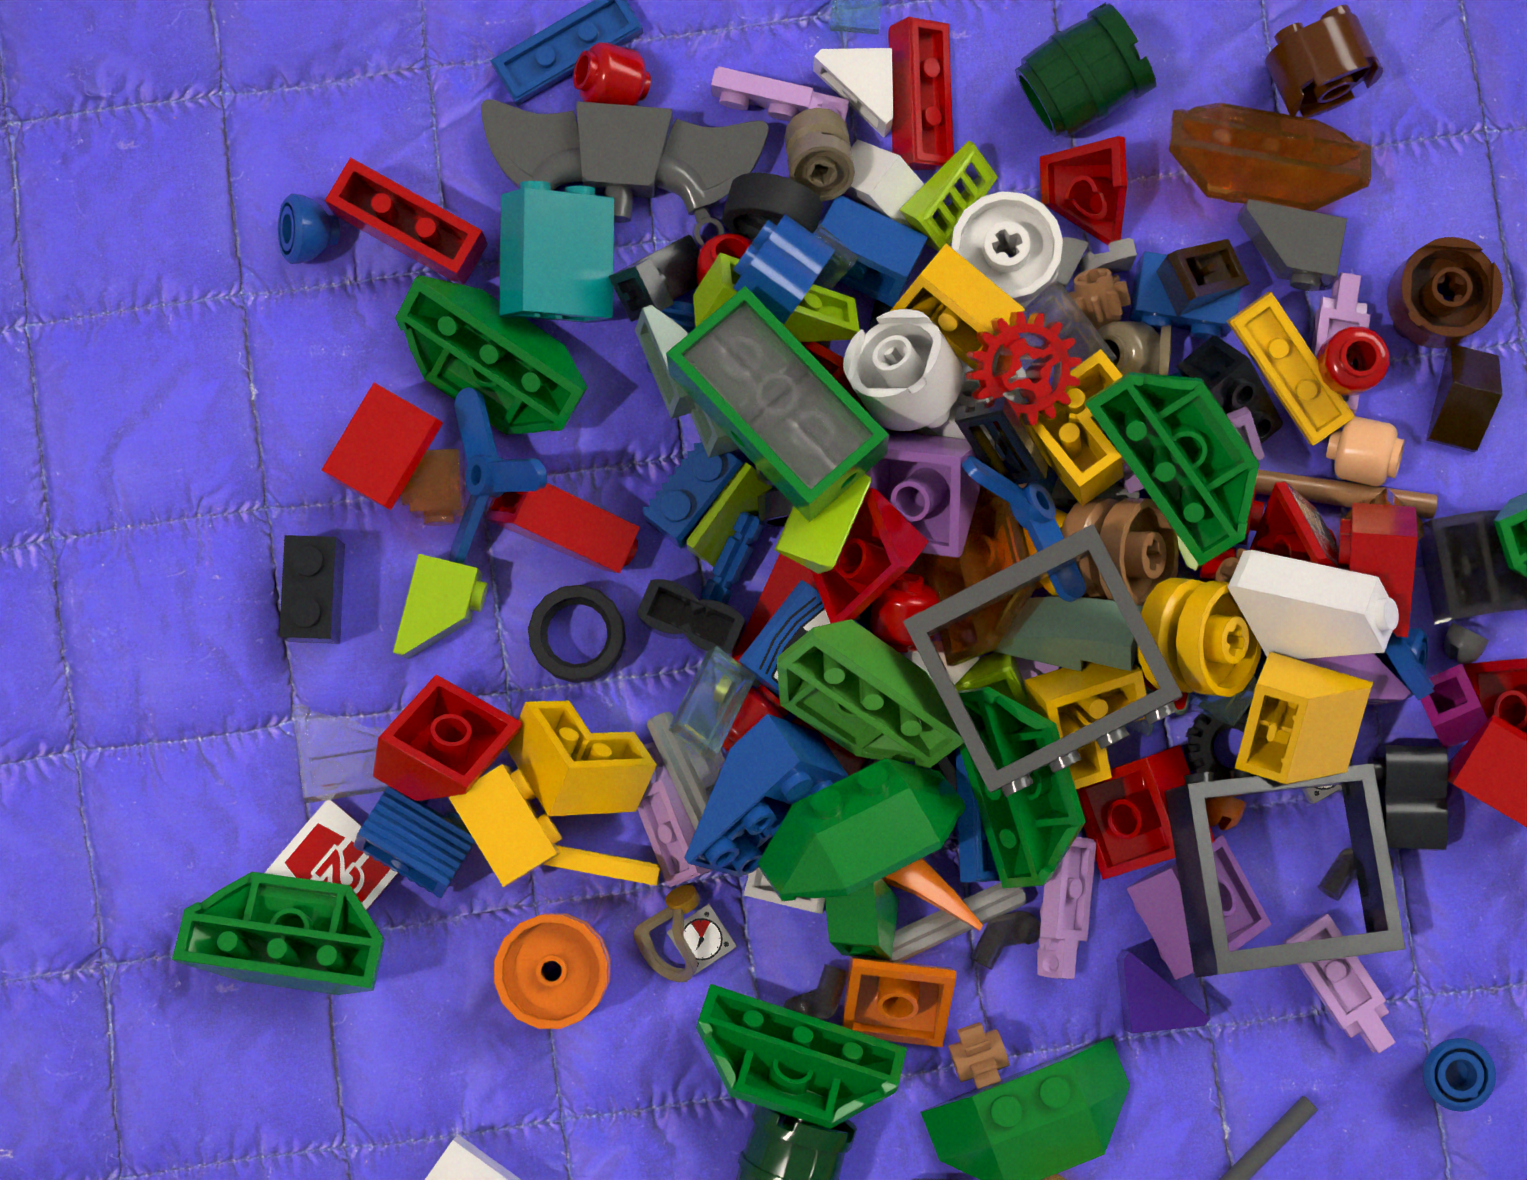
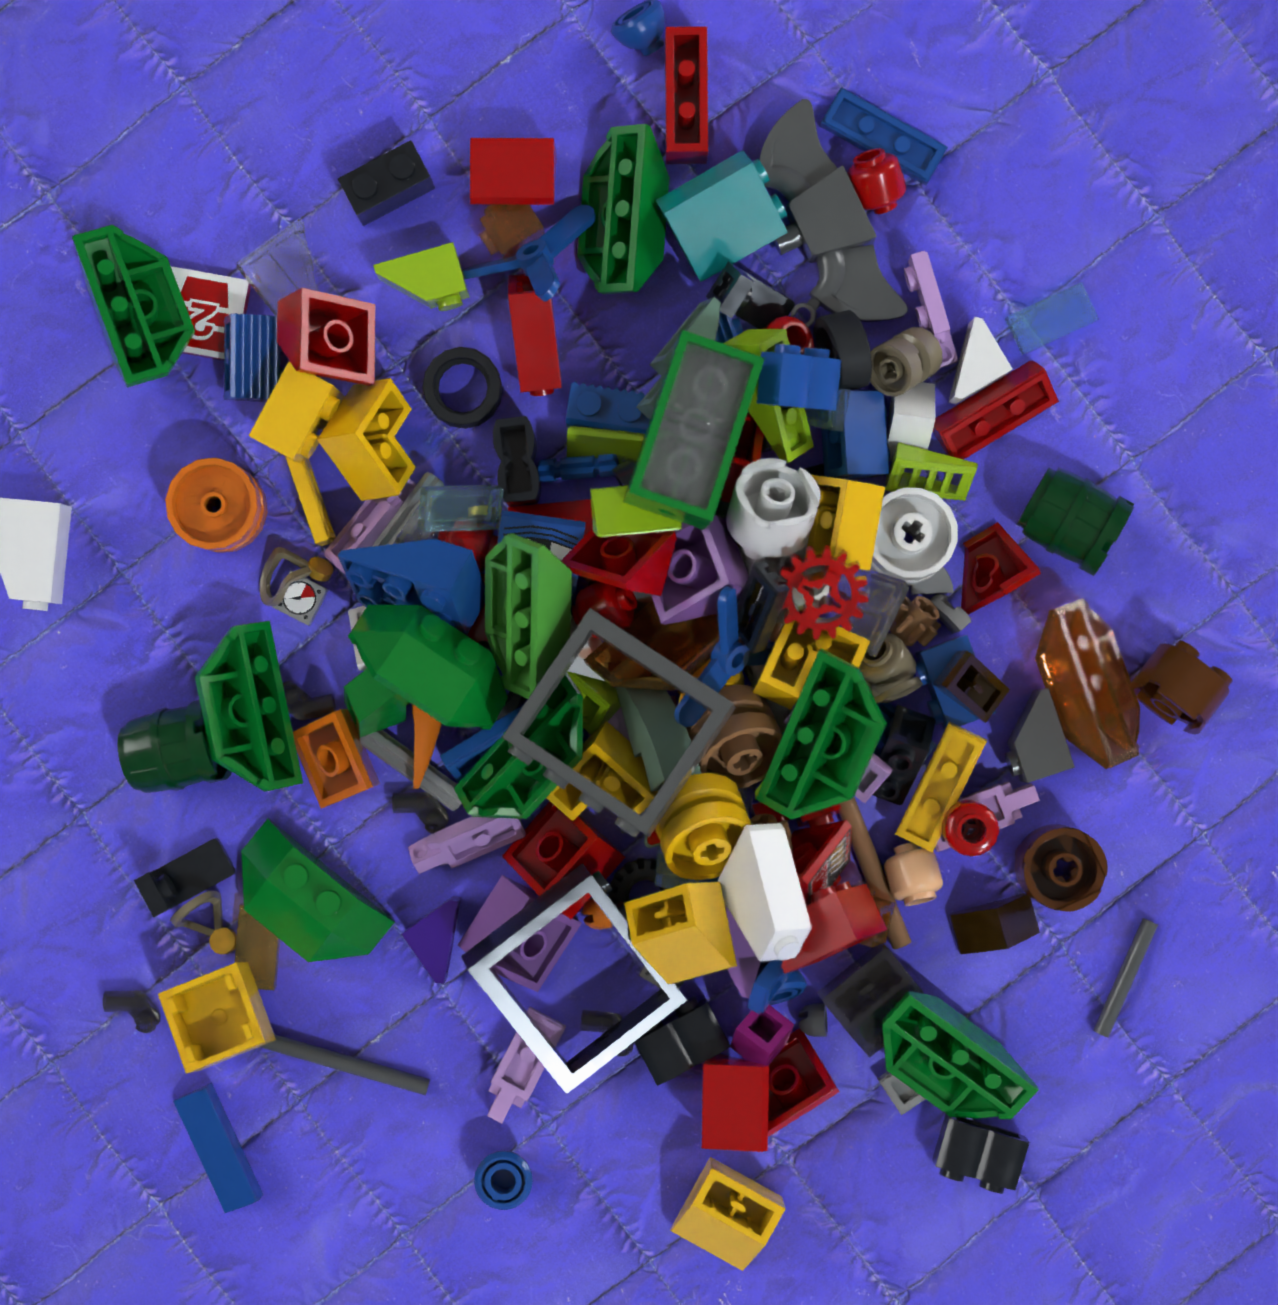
camera: 60 degrees right, 5 degrees up
medium nougat gear [948,1022,1010,1089] -> none

